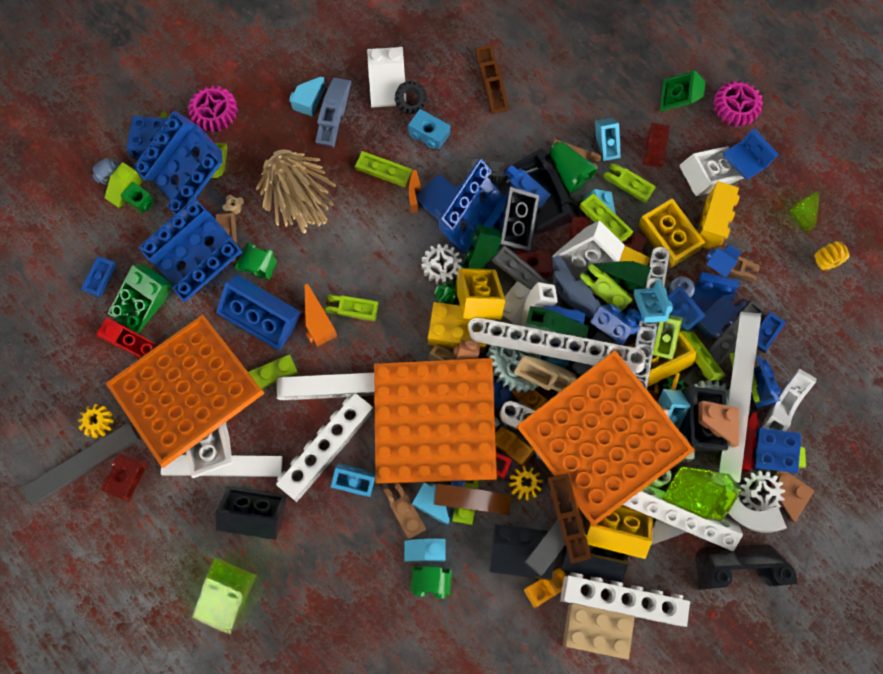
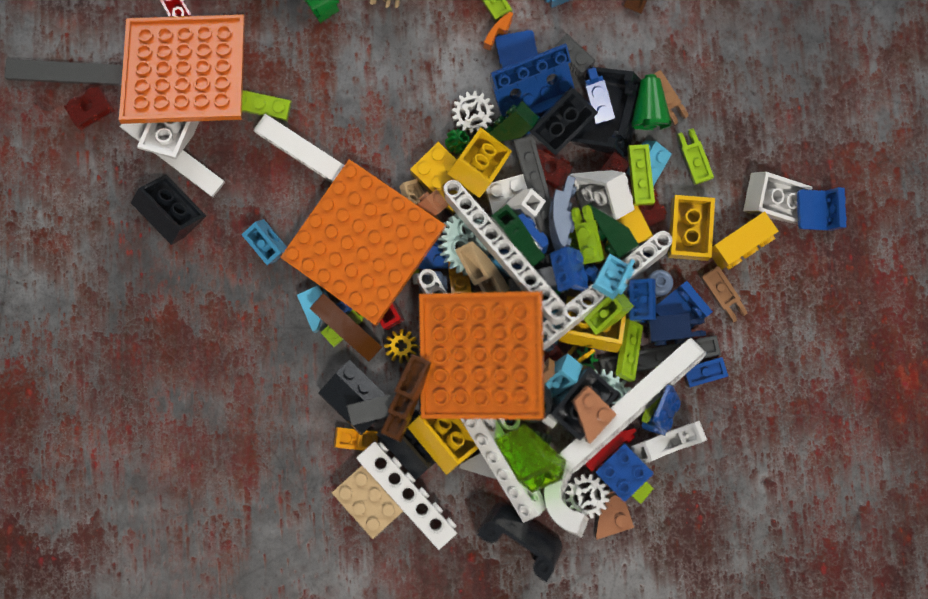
camera: 40 degrees right, 10 degrees up
yellow gear [78,404,114,438] -> none
clear neon green slope [192,558,257,634] -> none
blue slope [216,275,301,350] -> none
white brick [276,393,374,502] -> none
orange slope [305,284,337,347] -> none
lime hinge [324,295,379,322] -> none
medium nougat hinge [383,483,426,540] -> none
medium azure slope [404,539,445,562] -> none
green cylinder [410,566,452,599] -> none
light orange slope [495,426,535,467] -> none
medium azure slope [595,117,621,161] -> none
clear red brick [643,123,670,168] -> none
green slope [660,70,705,112] -> none
blue hinge [706,244,742,277] -> none
dark pink gear [713,80,763,127] -> none
clear neon green slope [789,192,820,233] -> none
yellow gear [814,242,849,270] -> none

